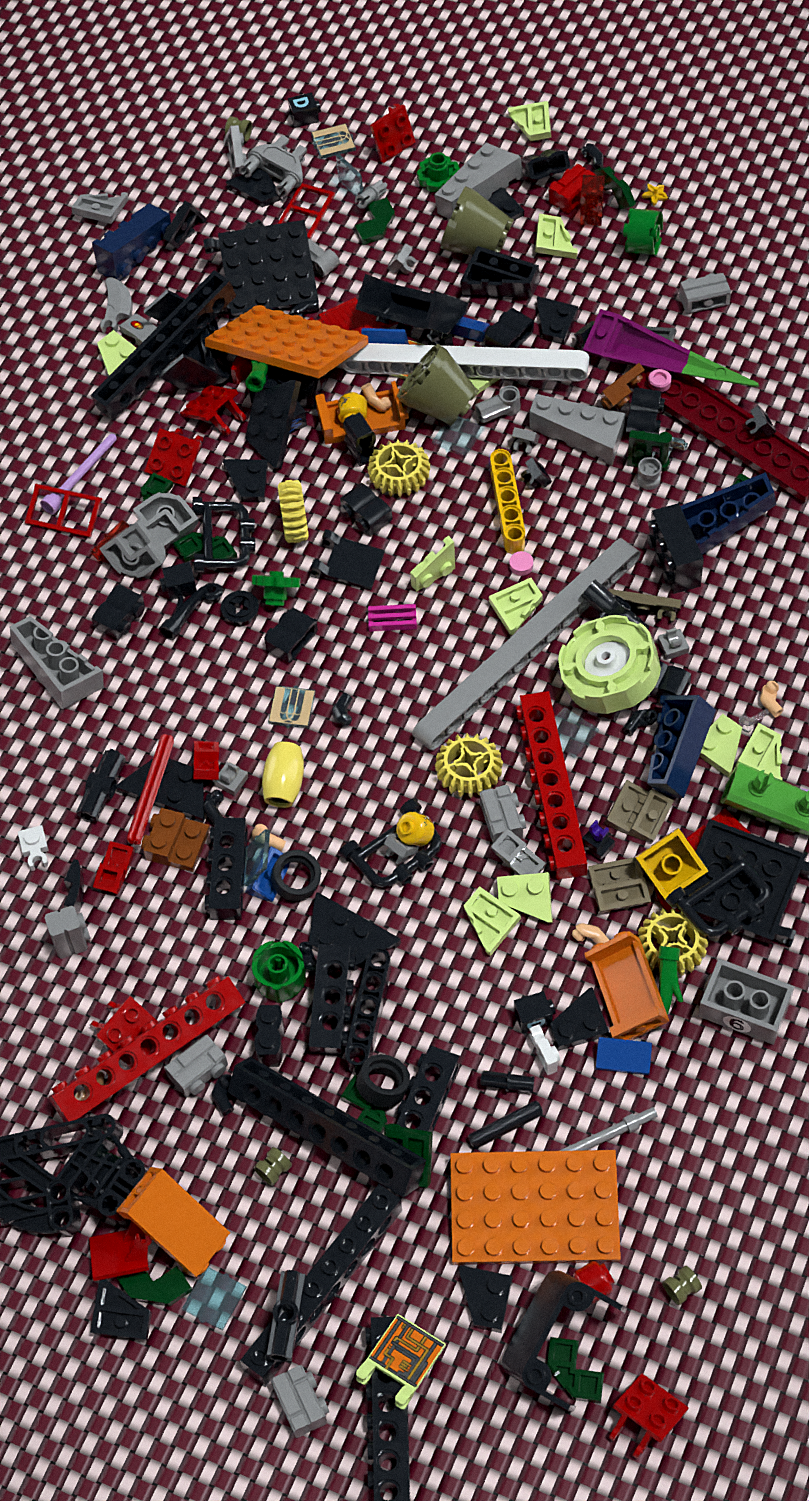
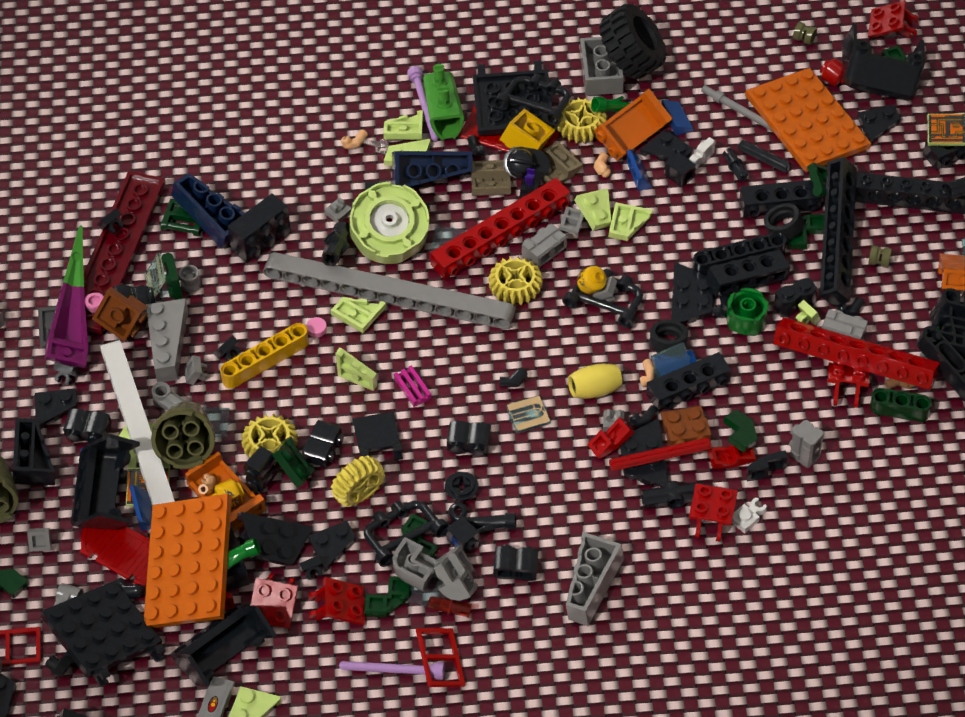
camera: 120 degrees left, 5 degrees down
black brick [90,270,236,421] -> none
green plant [252,571,301,606] -> none
dark tan plate [609,589,682,622] -> none
none -> dark green plate [272,436,316,488]
none -> black tile [297,555,322,580]
none -> black arm [467,135,487,157]
none -> black piece [503,147,549,180]
none -> black tyre [599,4,667,79]
none -> blue slope [627,149,652,191]
none -> red plate [689,483,738,542]
none -> dark green tile [723,409,757,453]
none -> yellowish green tile [795,300,821,325]
none -> dark green beam [870,388,932,422]

